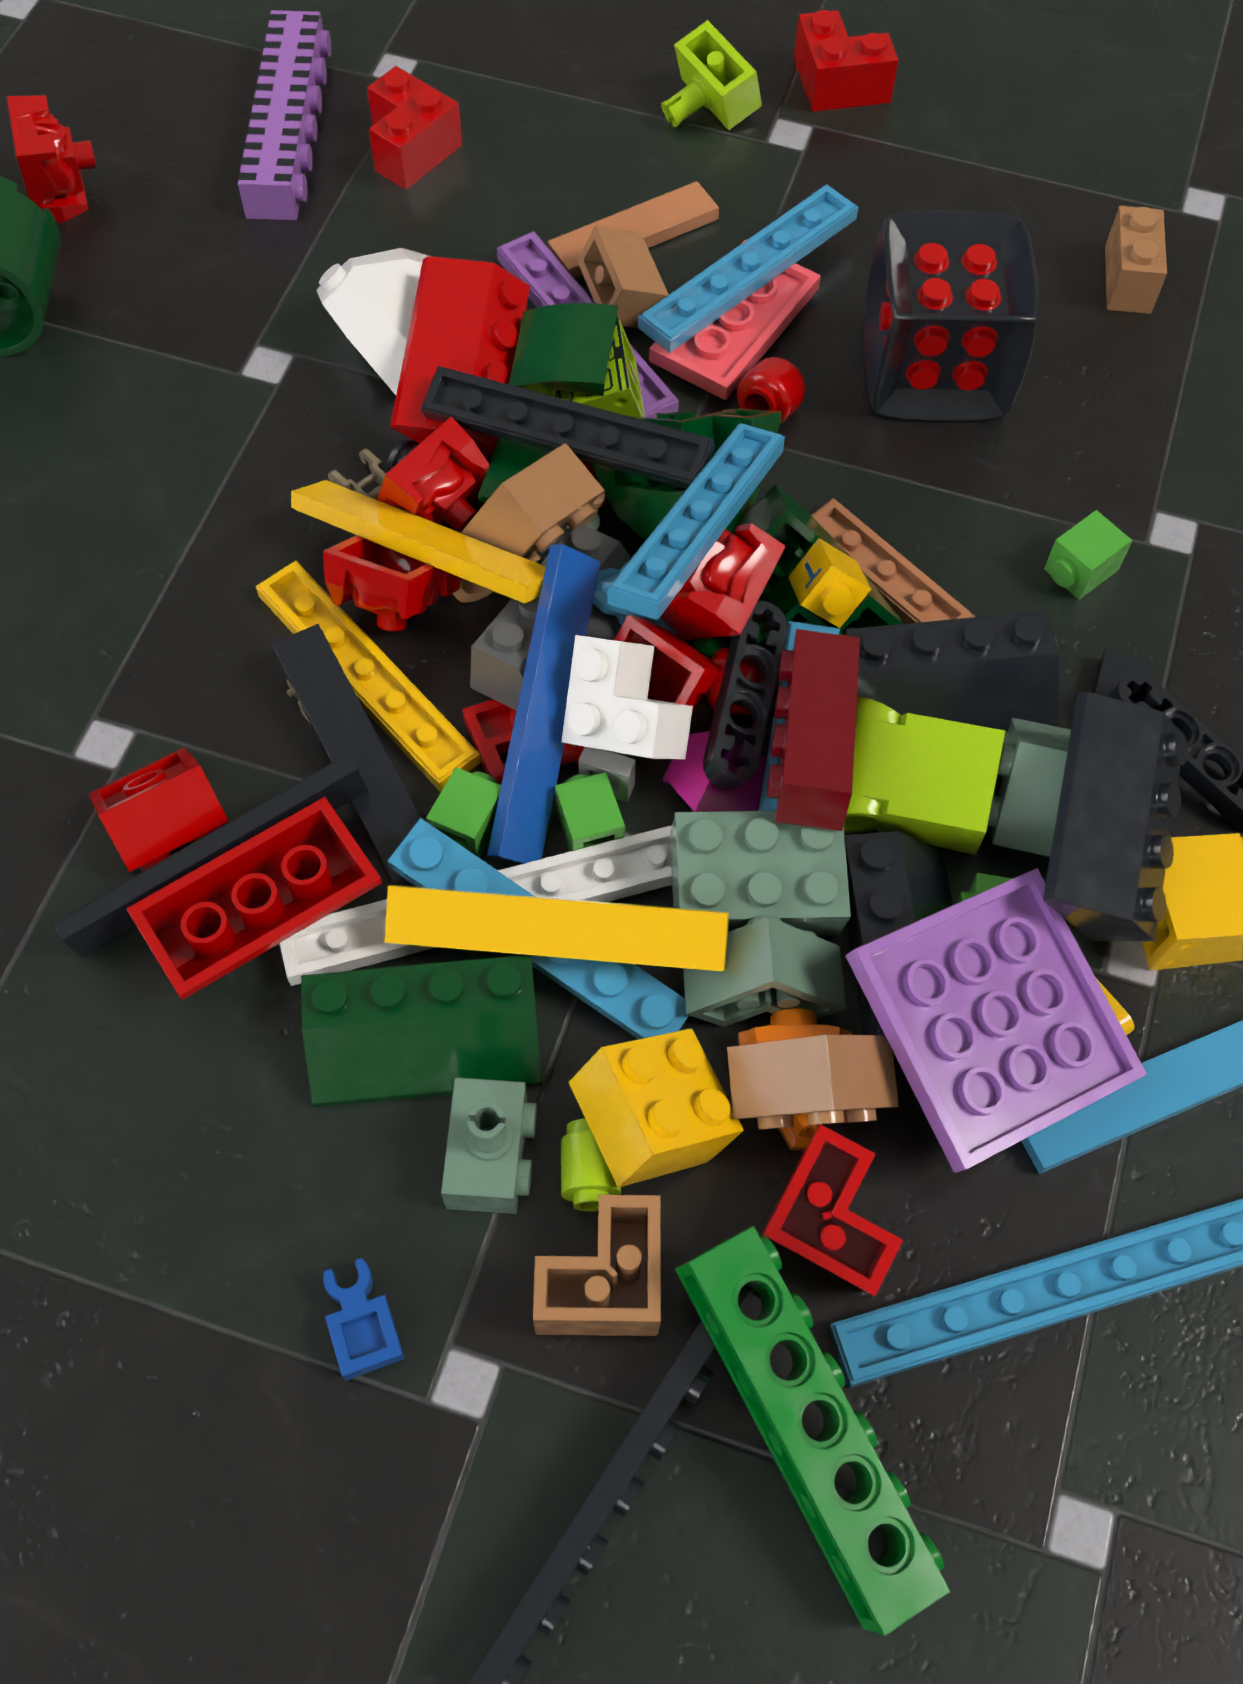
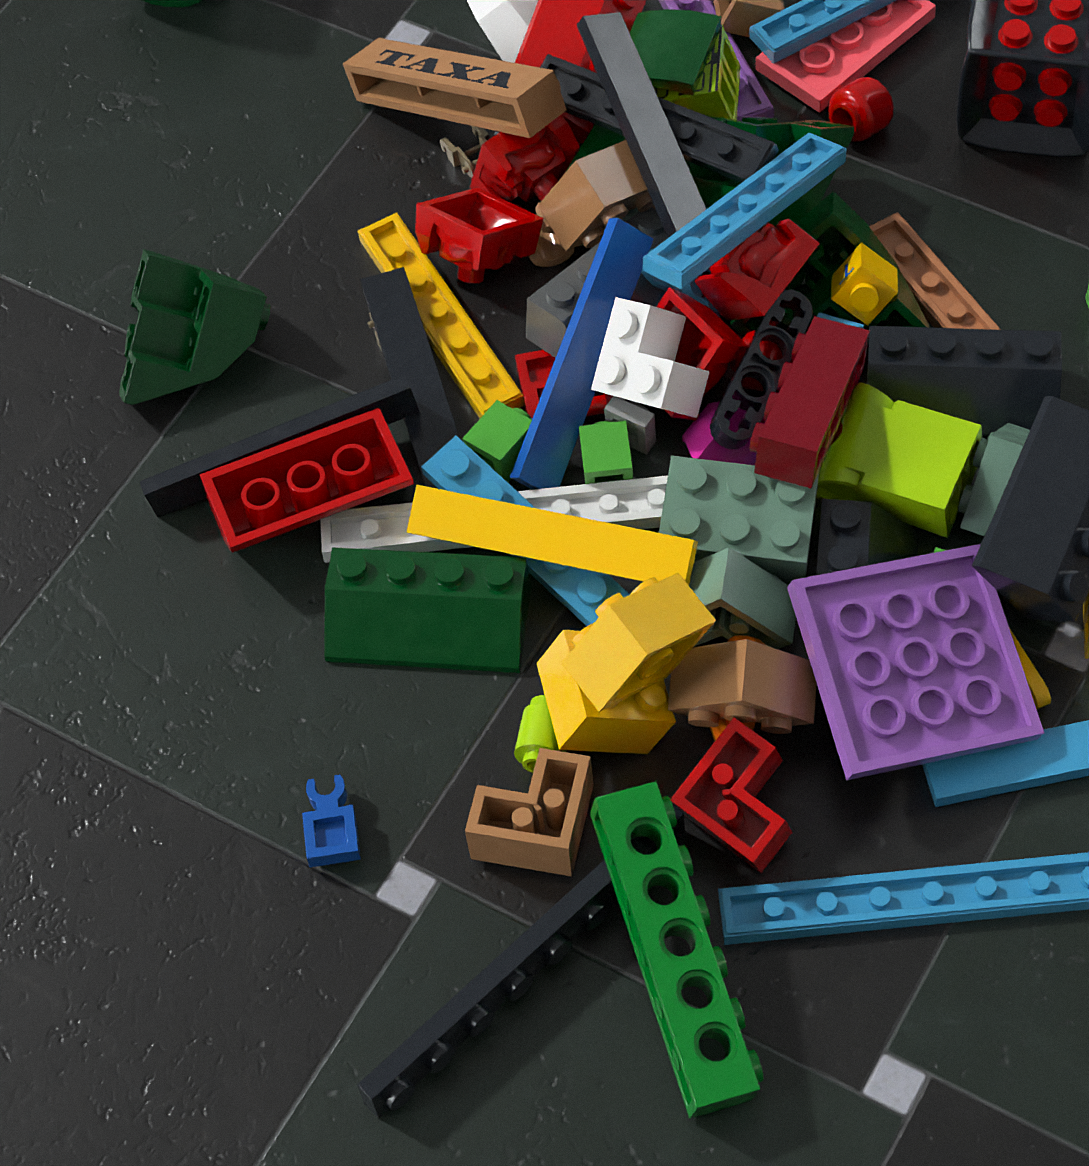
camera: 20 degrees right, 5 degrees down
red slope [88,747,229,872] -> none
yellow tile [291,480,546,604] -> none
sand green brick [441,1078,537,1214] -> none
none -> dark green brick [119,249,270,405]
none -> medium nougat brick [343,38,567,138]
none -> yellow brick [561,572,716,712]
none -> tile [576,12,706,238]

